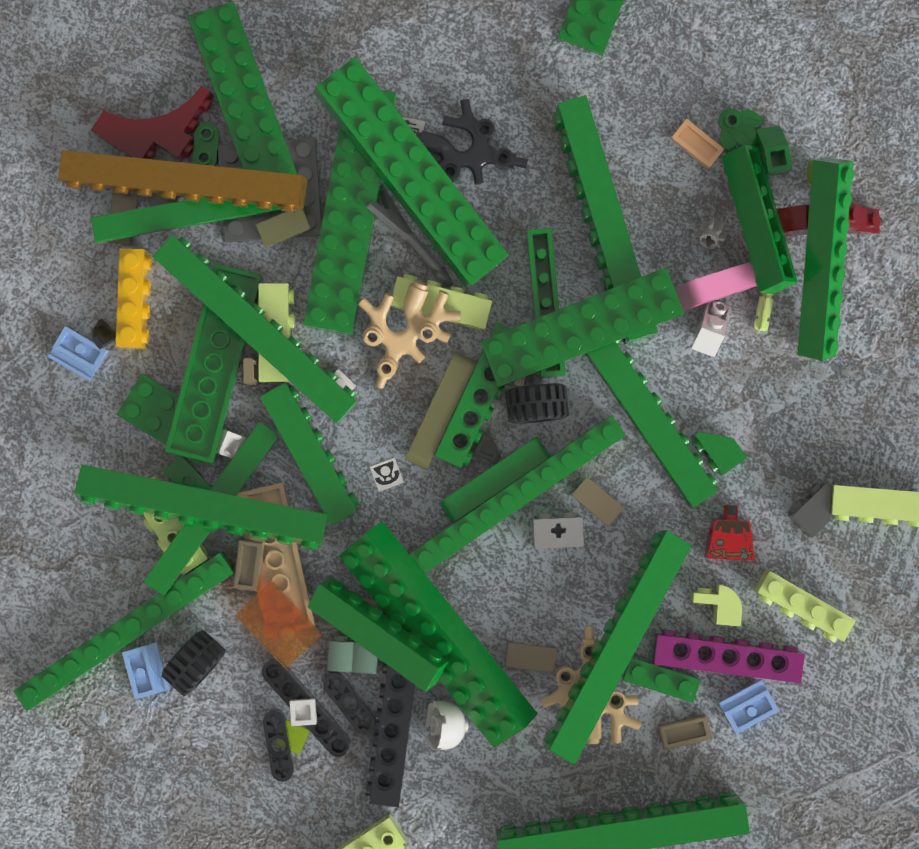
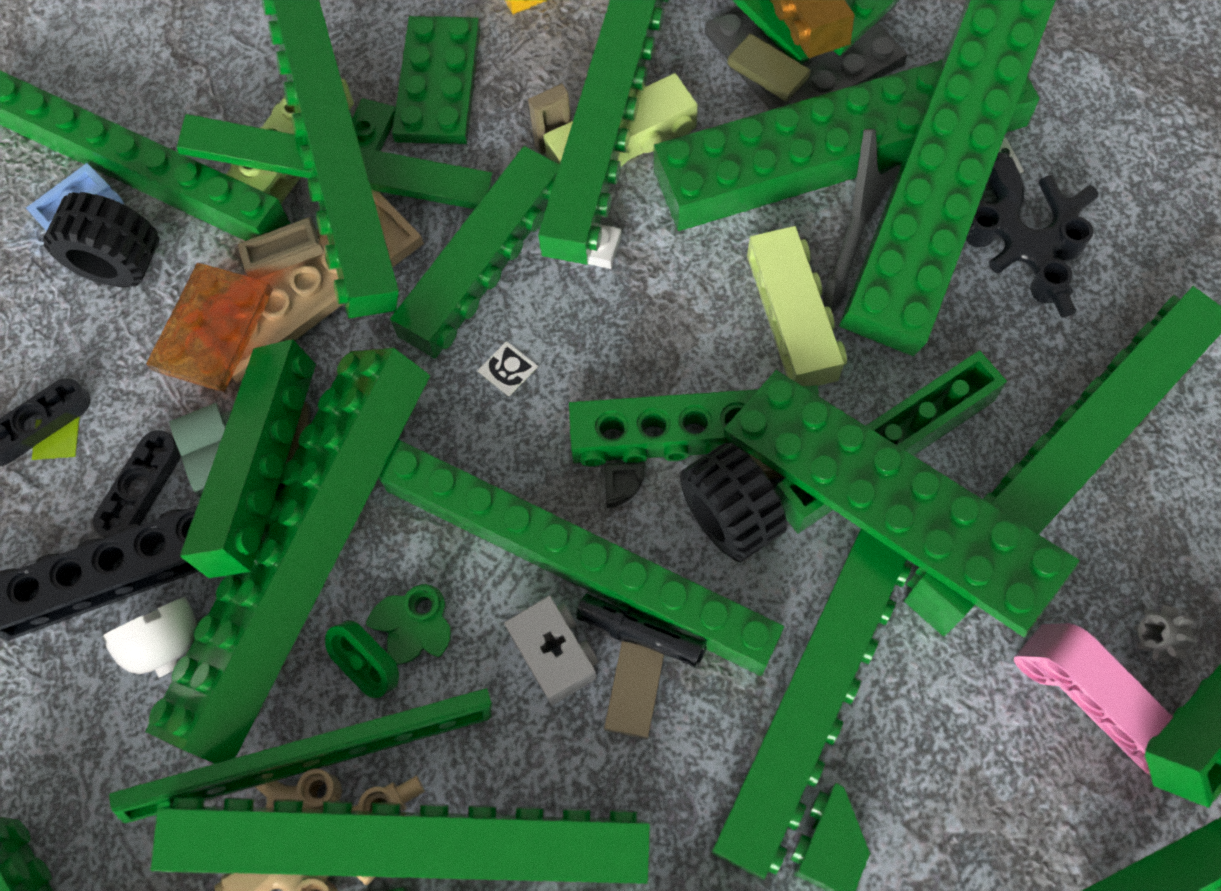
camera: 70 degrees right, 20 degrees down
green plate [165,263,262,464] -> none
white plate [217,429,246,459] -> none
black beam [262,658,351,757] -> none
white plate [290,698,317,726] -> none
tan plant [358,280,461,389] -> none
olive beam [405,351,477,470] -> none
green beam [439,436,551,523] -> none
dark tan tile [505,642,557,673] -> none
white slope [692,301,731,357] -> none
yellowish green axle [753,292,774,331] -> none
none -> green tile [109,688,491,824]
none -> green plate [325,620,399,698]
none -> green plate [366,584,451,665]
none -> black pin [576,593,707,668]

